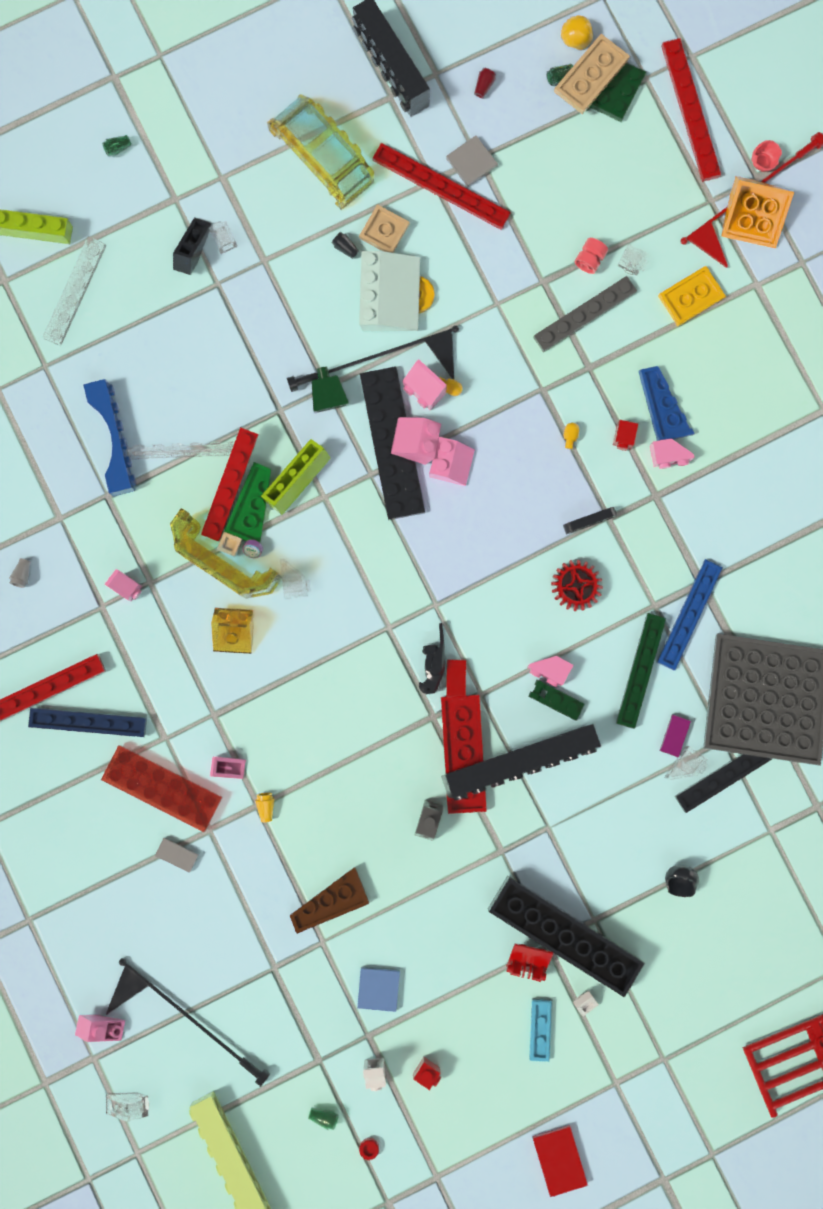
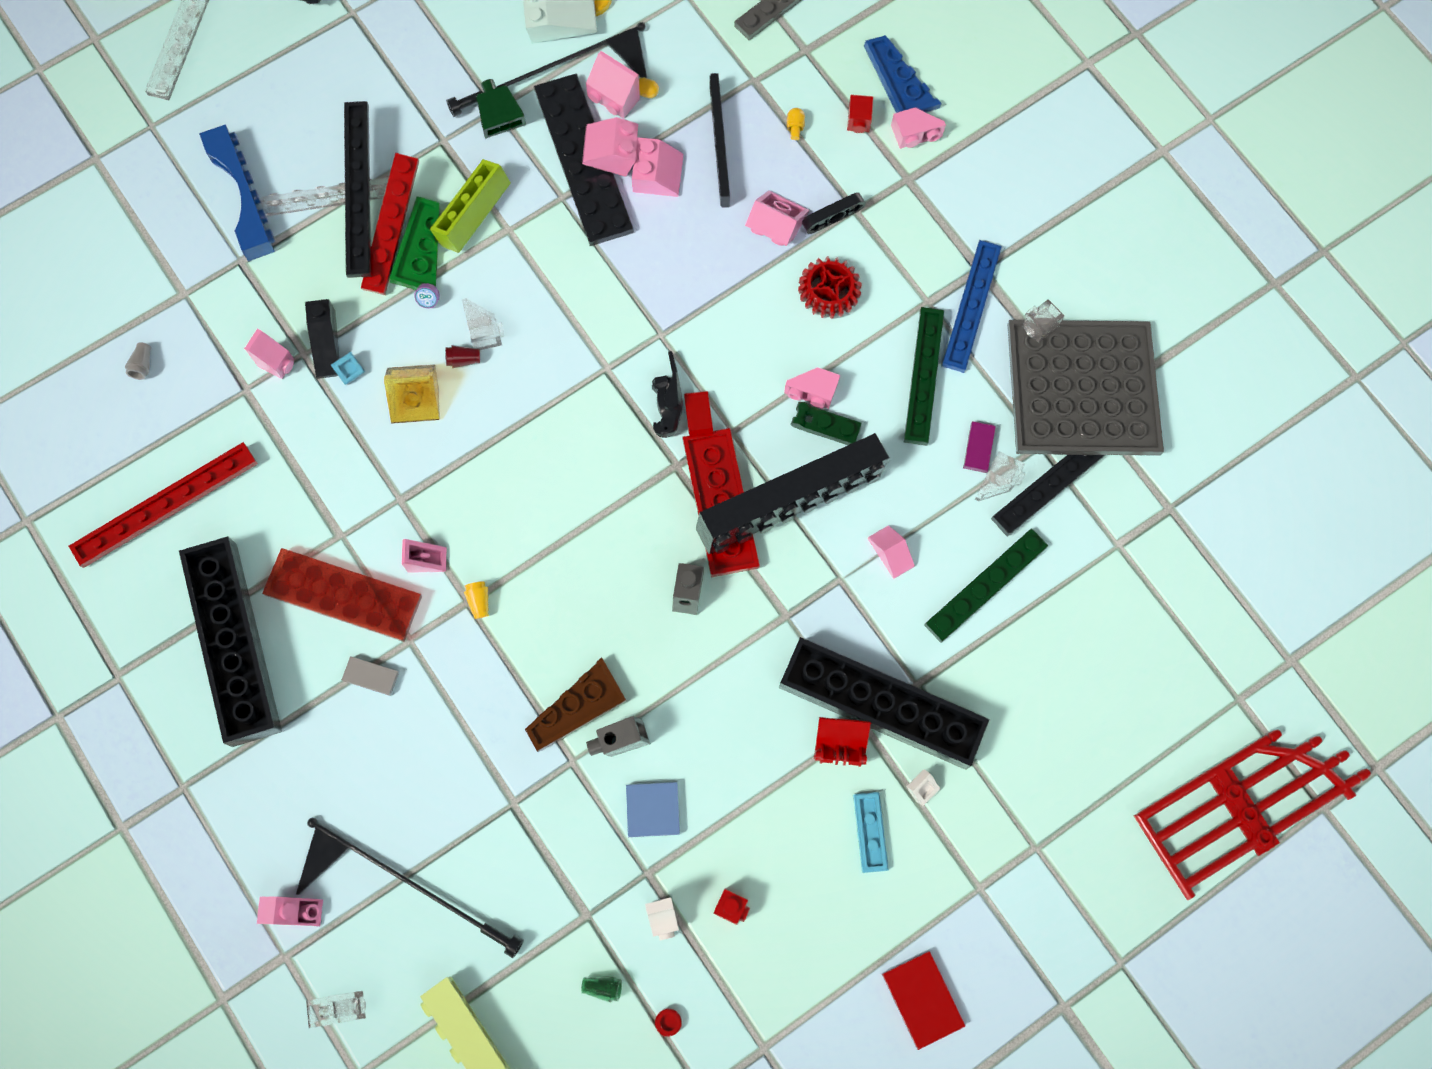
camera: 10 degrees left, 10 degrees down
dark blue plate [28,708,147,737] -> none
clear yellow windscreen [170,508,283,599] -> none
white plate [217,532,242,557] -> none
black hair [665,865,699,897] -> none
none -> black brick [179,536,282,747]
none -> black slope [305,299,340,379]
none -> medium azure tile [331,351,365,385]
none -> black tile [344,101,371,278]
none -> dark red cone [445,345,480,369]
none -> dark grey torso [586,716,650,757]
none -> black tile [709,73,730,208]
none -> bright pink slope [745,190,810,246]
none -> bright pink slope [867,525,915,579]
none -> dark green plate [924,528,1048,643]
none -> clear brick [1023,299,1065,343]

